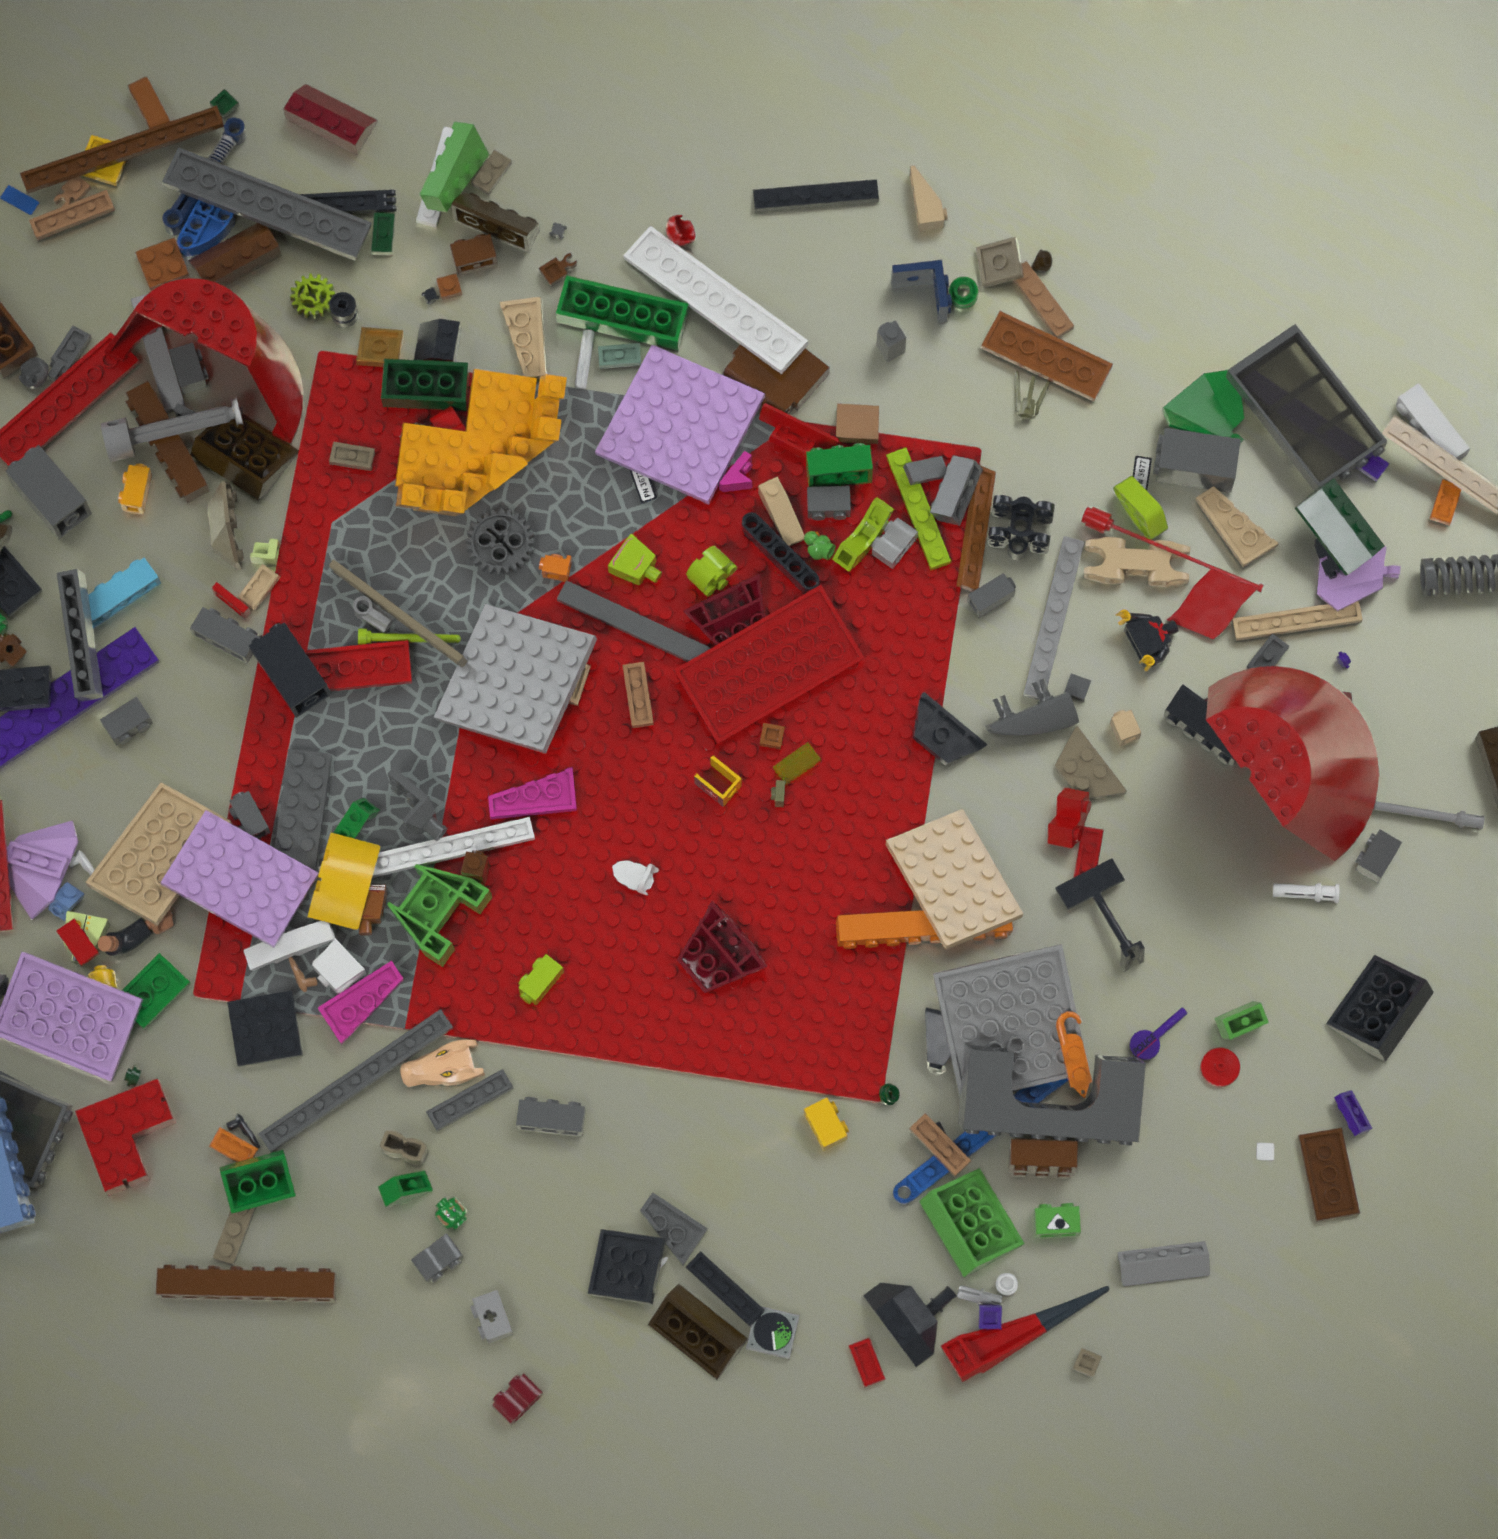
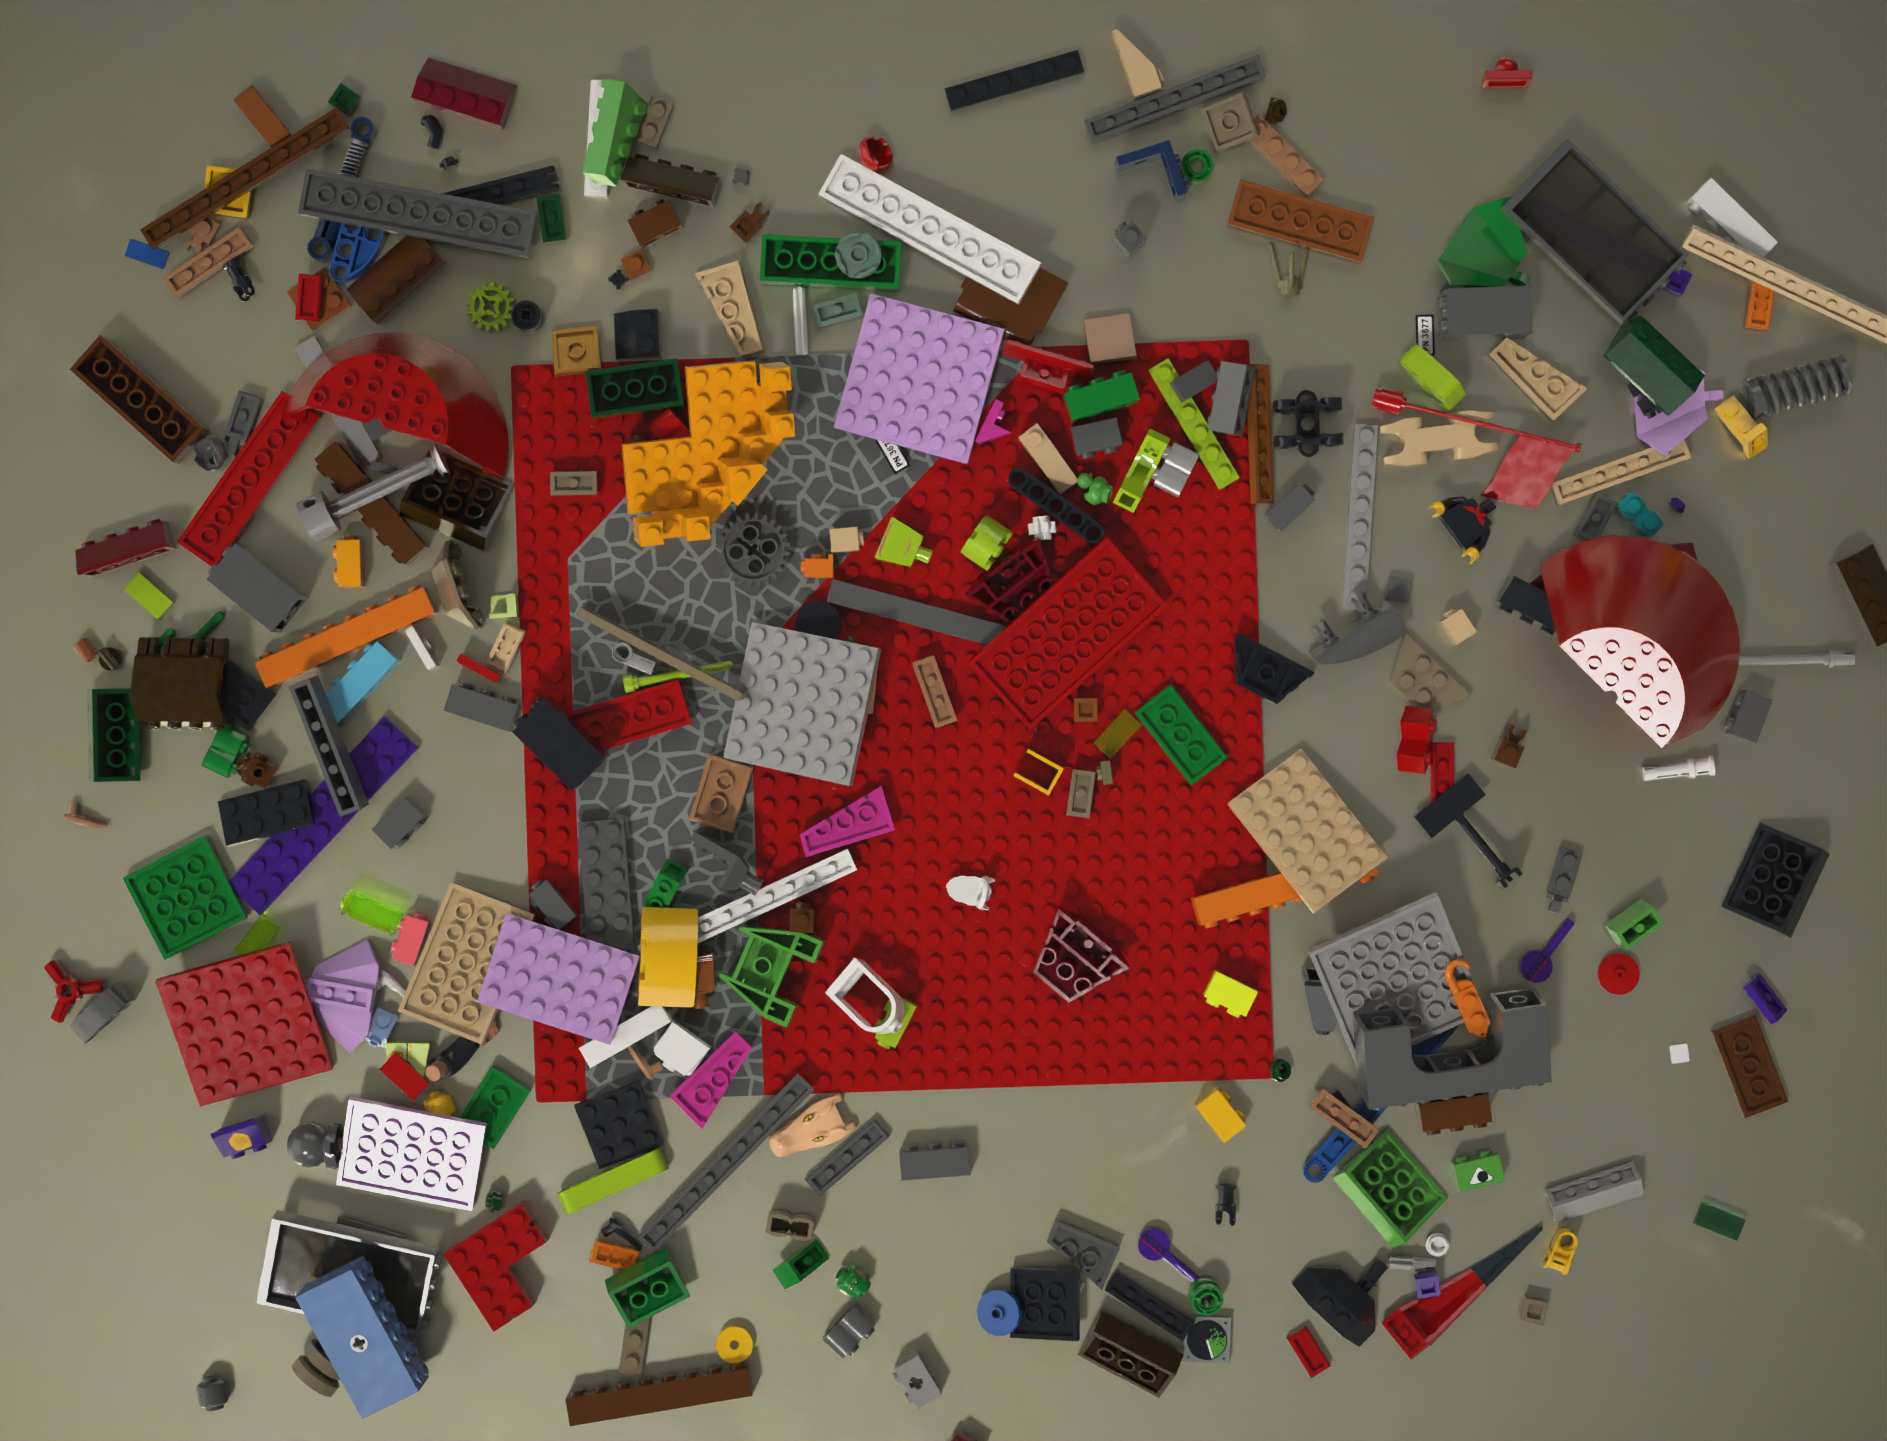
camera: 15 degrees left, 15 degrees up
none -> black piece [222,258,255,302]
none -> orange brick [255,585,438,688]
none -> red tile [295,274,323,323]
none -> clear neon green window [340,892,404,936]
none -> coral brick [390,911,432,966]
none -> white plate [405,626,439,670]
none -> black arm [421,115,443,149]
none -> black piece [439,156,458,170]
none -> lime beam [557,1147,669,1215]
none -> medium nougat tile [689,753,754,833]
none -> yellow piece [716,1325,754,1364]
none -> black tile [795,601,841,639]
none -> white window [825,958,905,1034]
none -> tan brick [829,527,864,553]
none -> sand green tile [835,231,882,279]
none -> blue plate [977,1289,1022,1336]
none -> white gear [1028,516,1056,540]
none -> dark tan plate [1066,769,1096,818]
none -> dark grey plate [1084,55,1266,143]
none -> green tile [1134,684,1228,786]
none -> dark purple piece [1138,1228,1201,1283]
none -> green wheel [1188,1278,1224,1316]
none -> neon yellow brick [1203,970,1258,1018]
none -> black piece [1215,1184,1236,1226]
none -> red tile [1482,57,1532,88]
none -> reddish brown brick [1491,724,1527,769]
none -> yellow piece [1543,1227,1578,1275]
none -> dark grey hinge [1546,847,1583,913]
none -> teal brick [1615,493,1664,538]
none -> clear green tile [1693,1201,1746,1241]
none -> yellow bracket [1714,395,1768,459]

